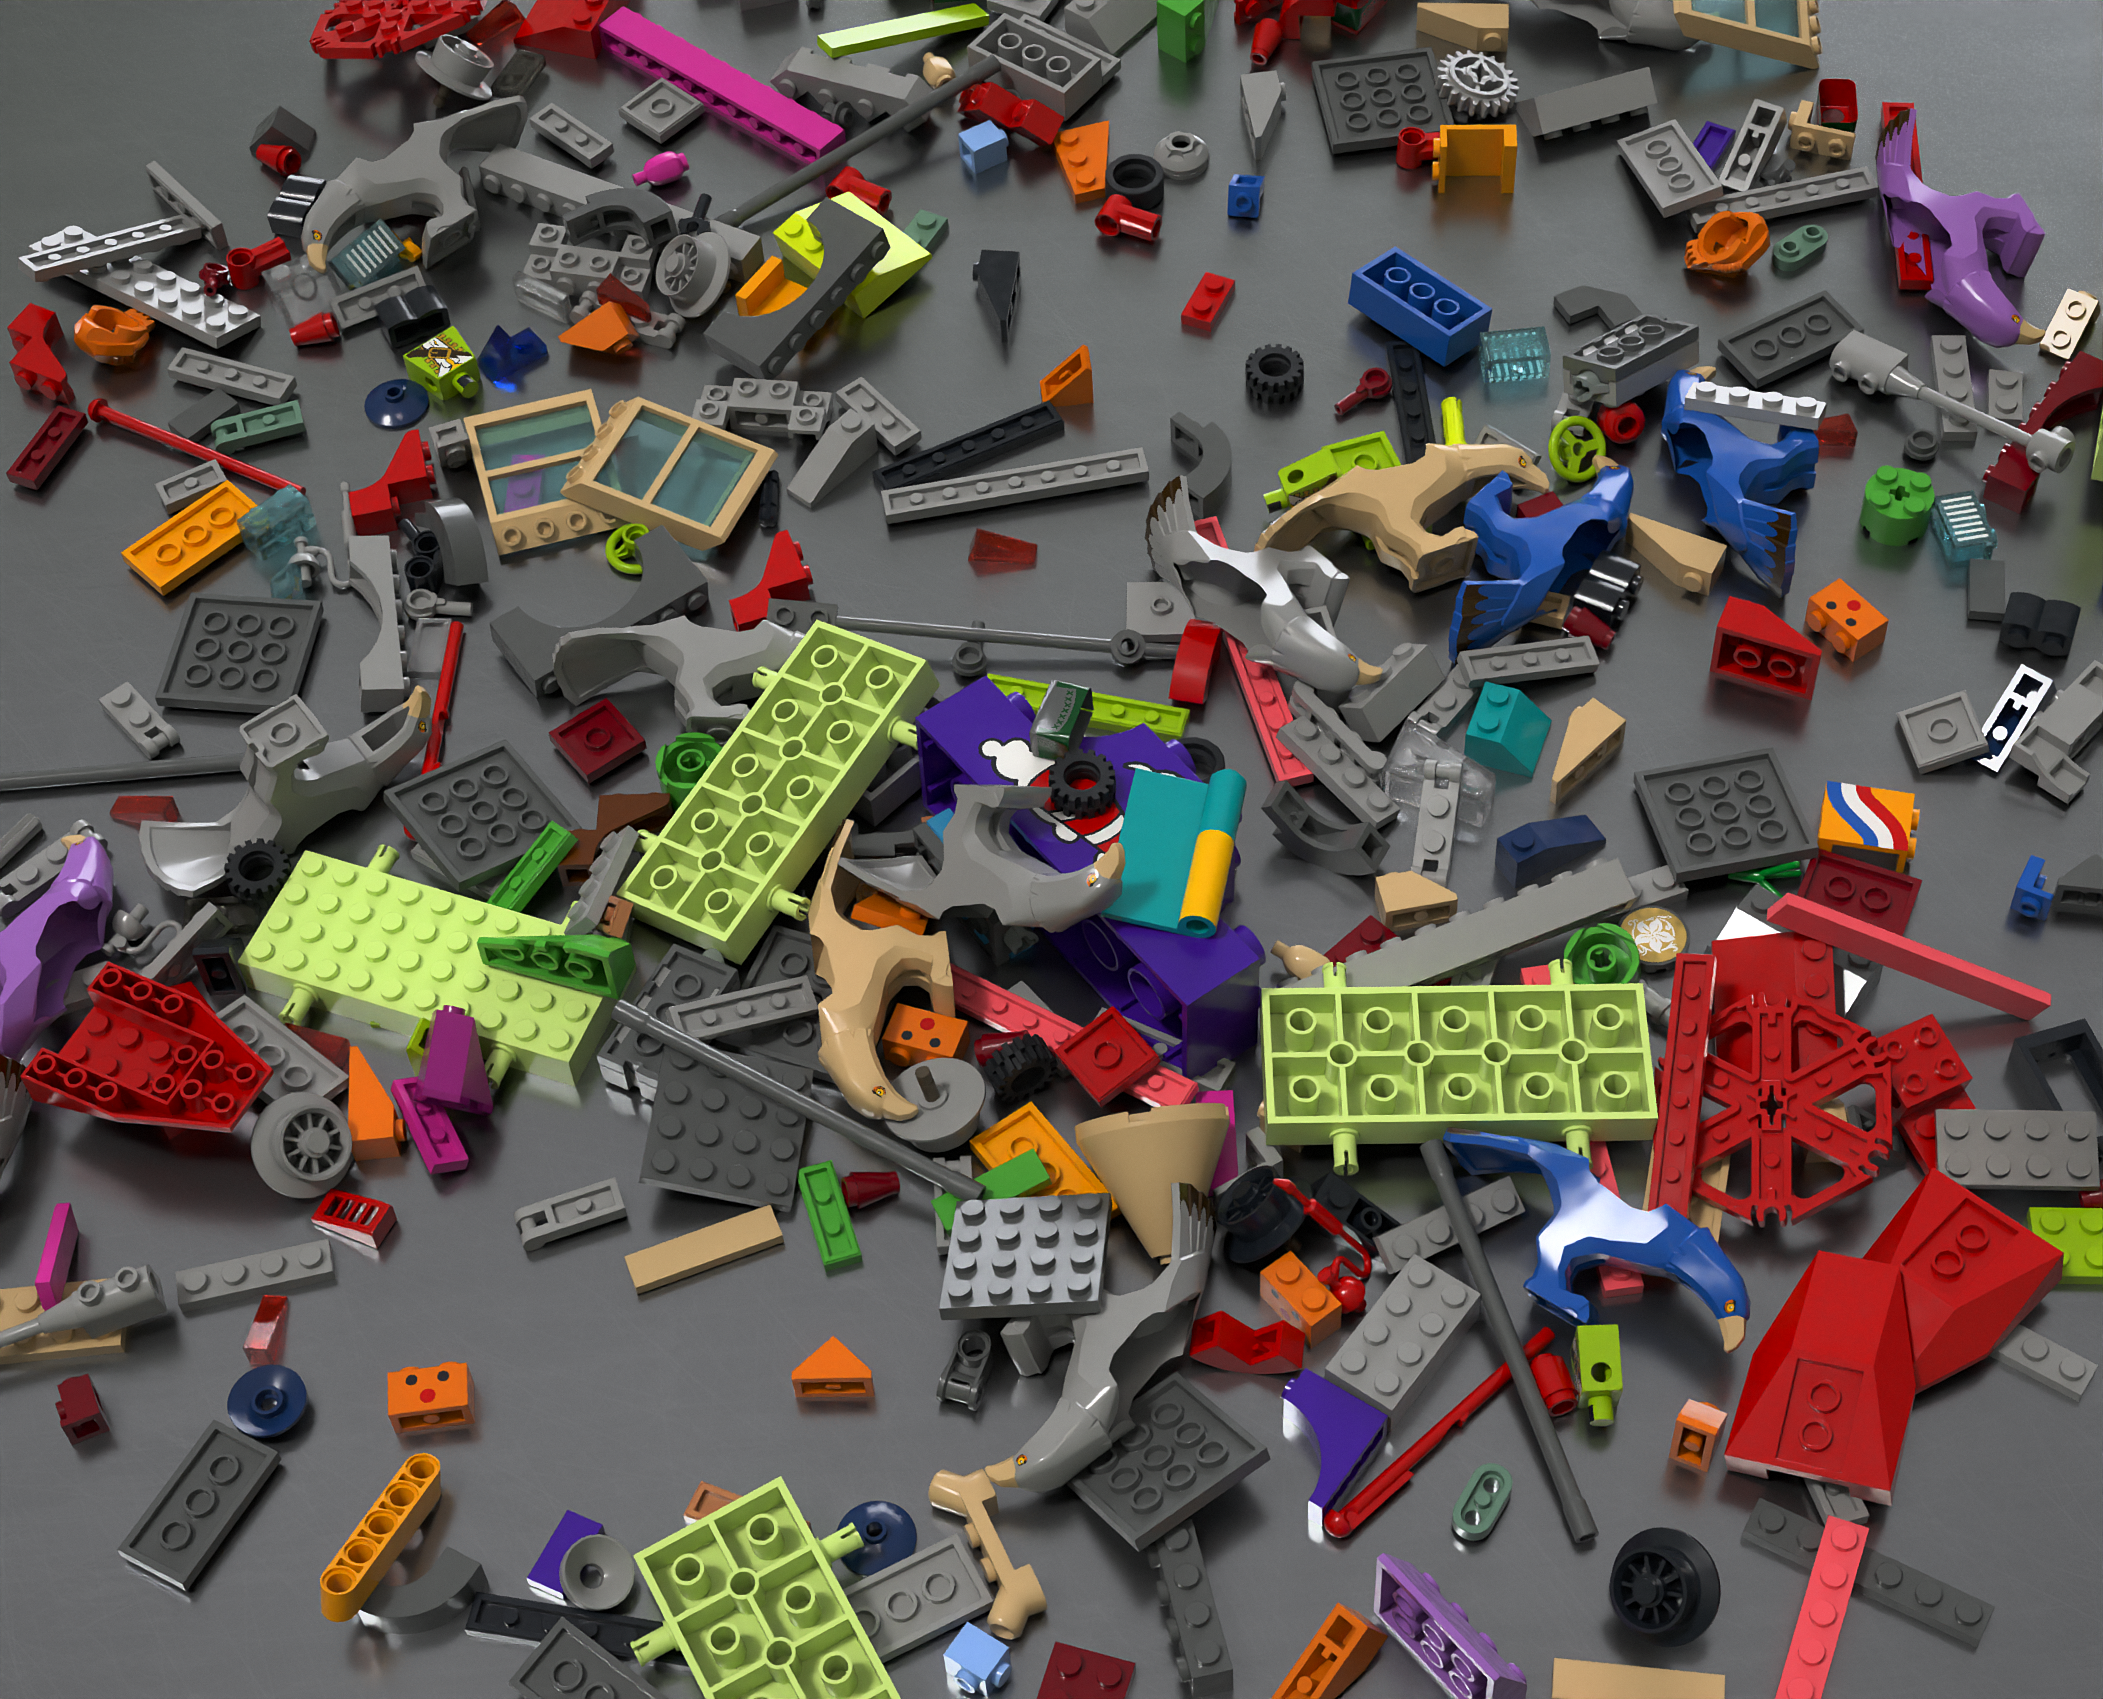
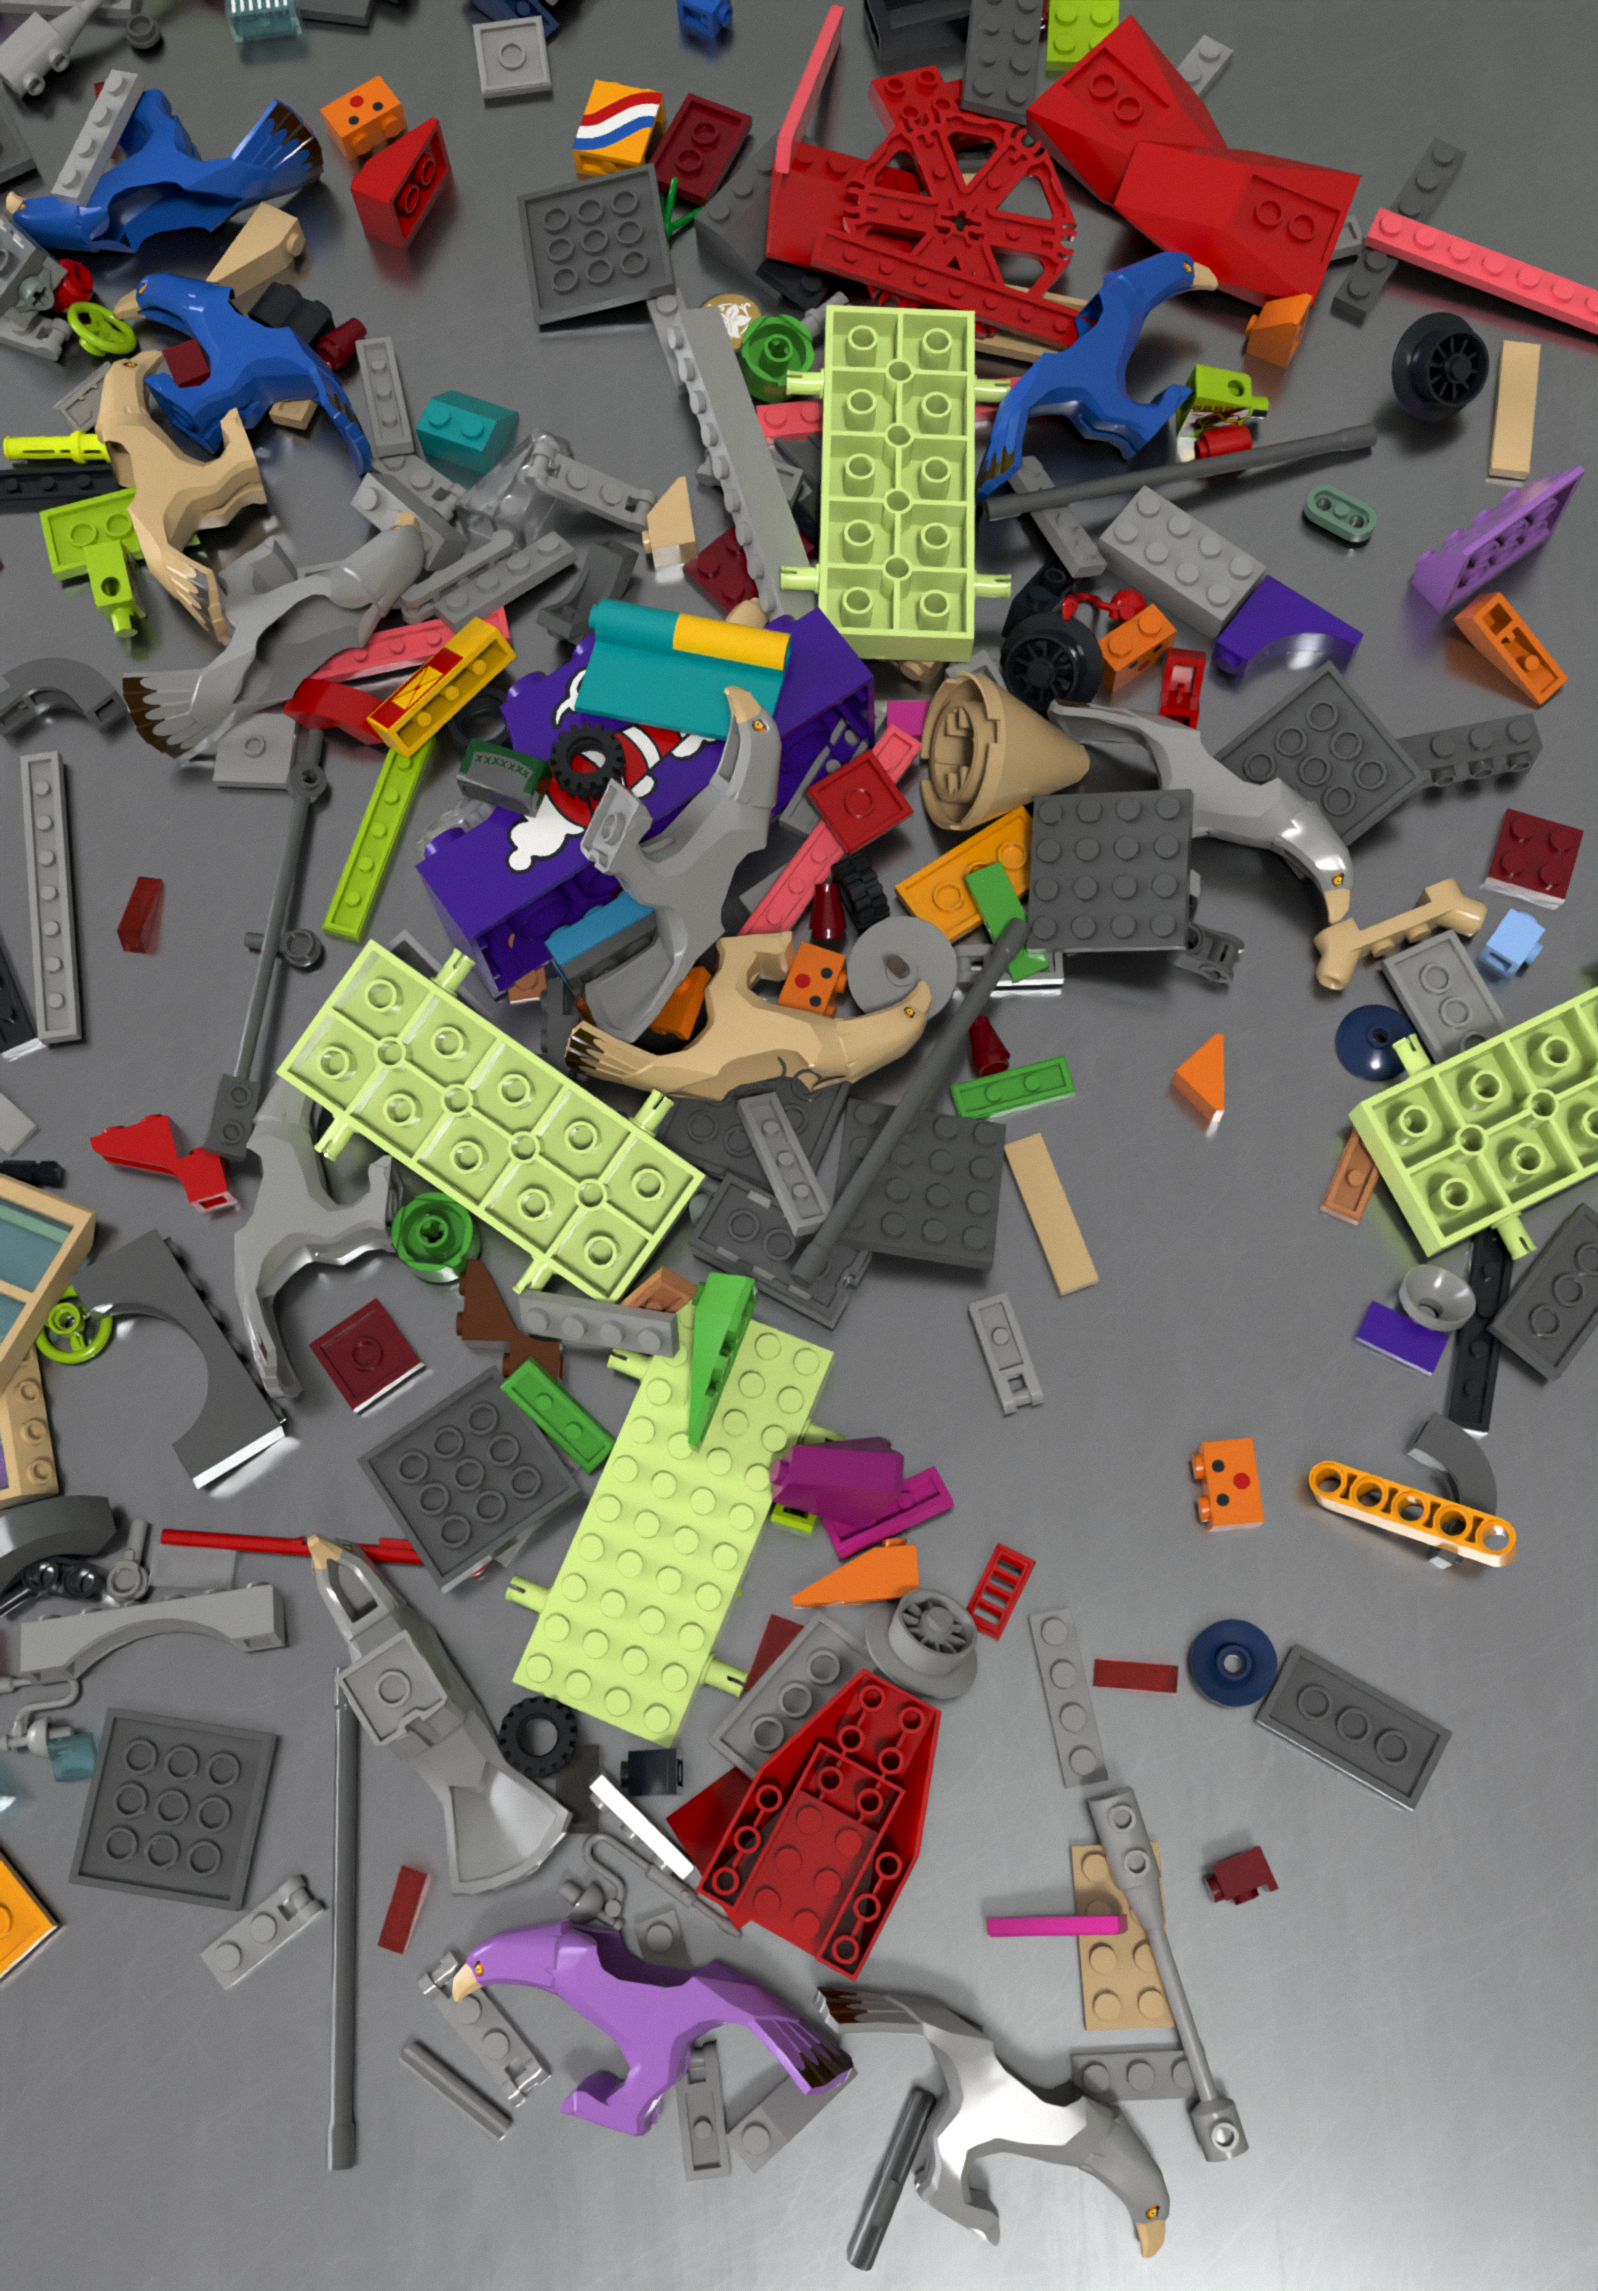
camera: 85 degrees left, 20 degrees up
red bar [1324,1327,1555,1538] -> none
dark blue slope [1495,815,1606,889] -> none
tan slope [1550,698,1626,804] -> none
bright green brick [1860,465,1935,546] -> none
none -> yellow brick [366,616,517,759]

